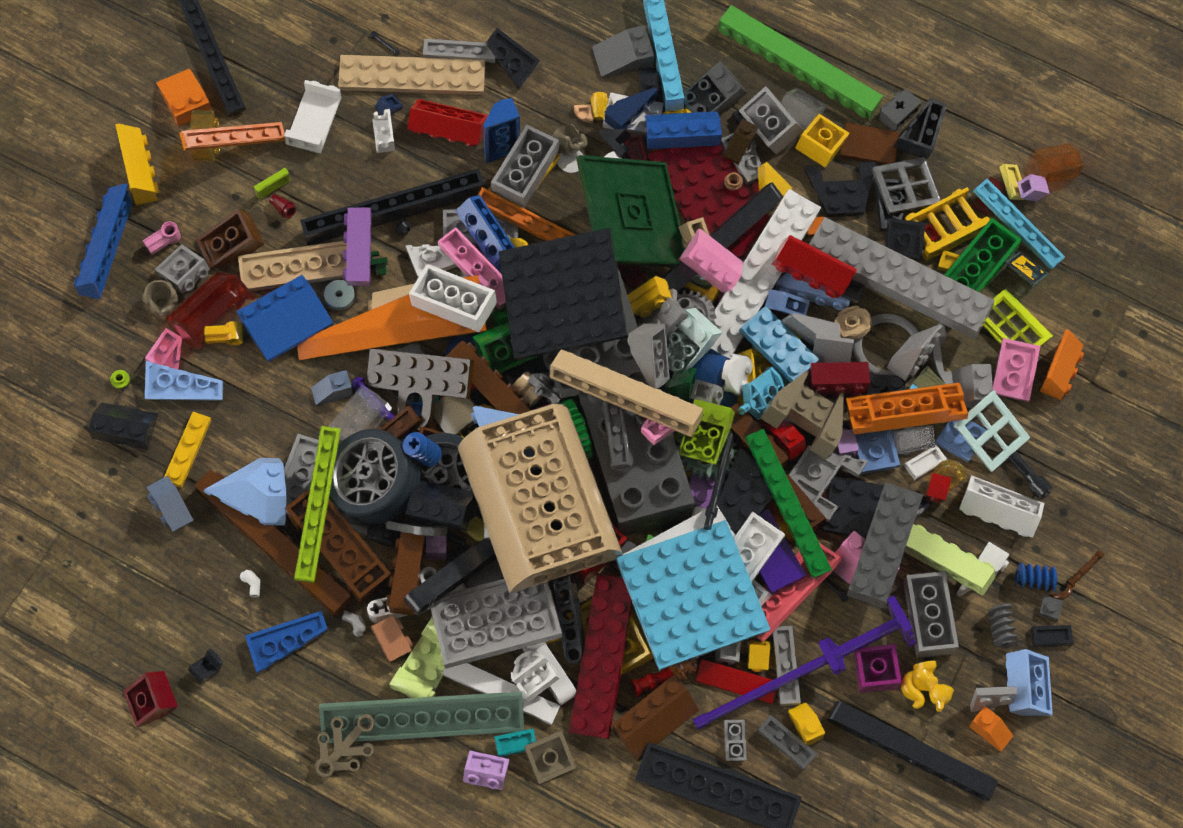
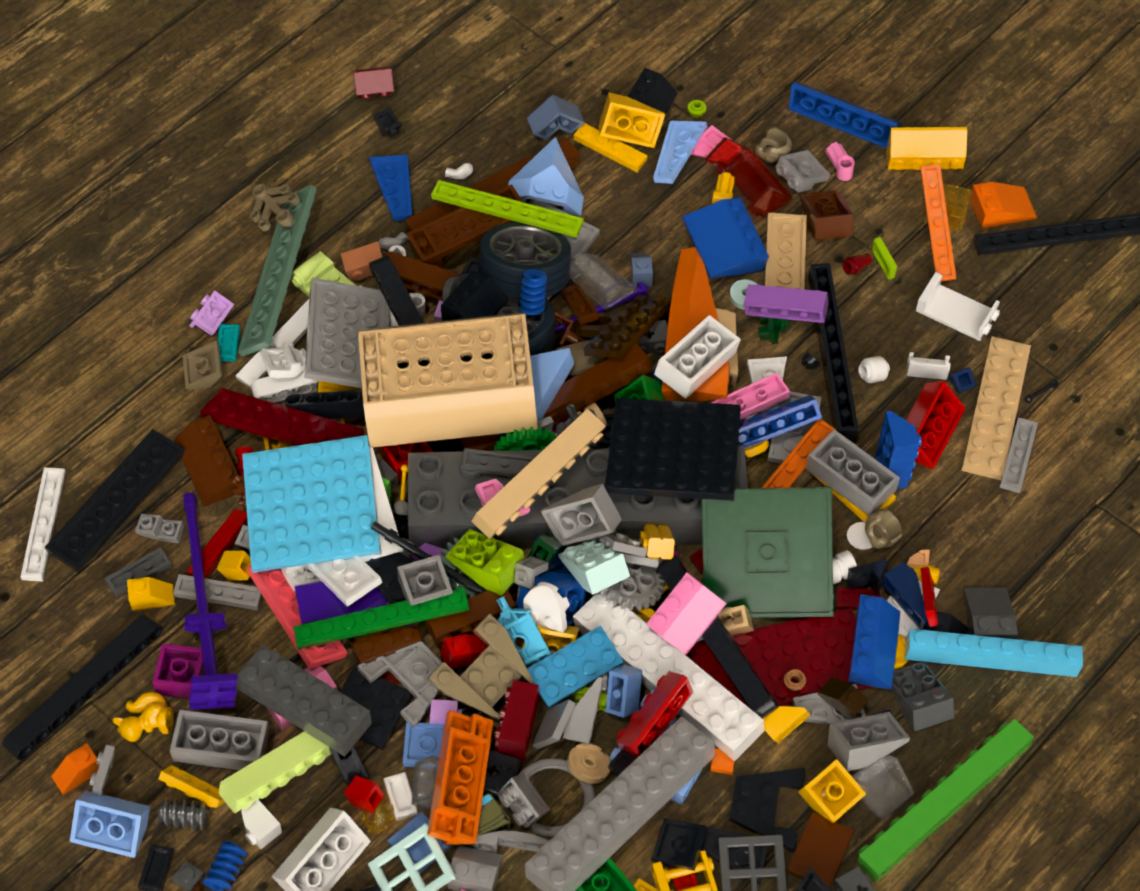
camera: 105 degrees right, 10 degrees down
black wing [486,28,541,90] -> none
none -> yellow plate [159,765,225,808]
none -> hinge [393,464,408,515]
none -> light grey slope [397,555,453,606]
none -> yellow slope [598,93,665,148]
none -> white head [858,356,890,384]
none -> red tile [920,566,938,627]

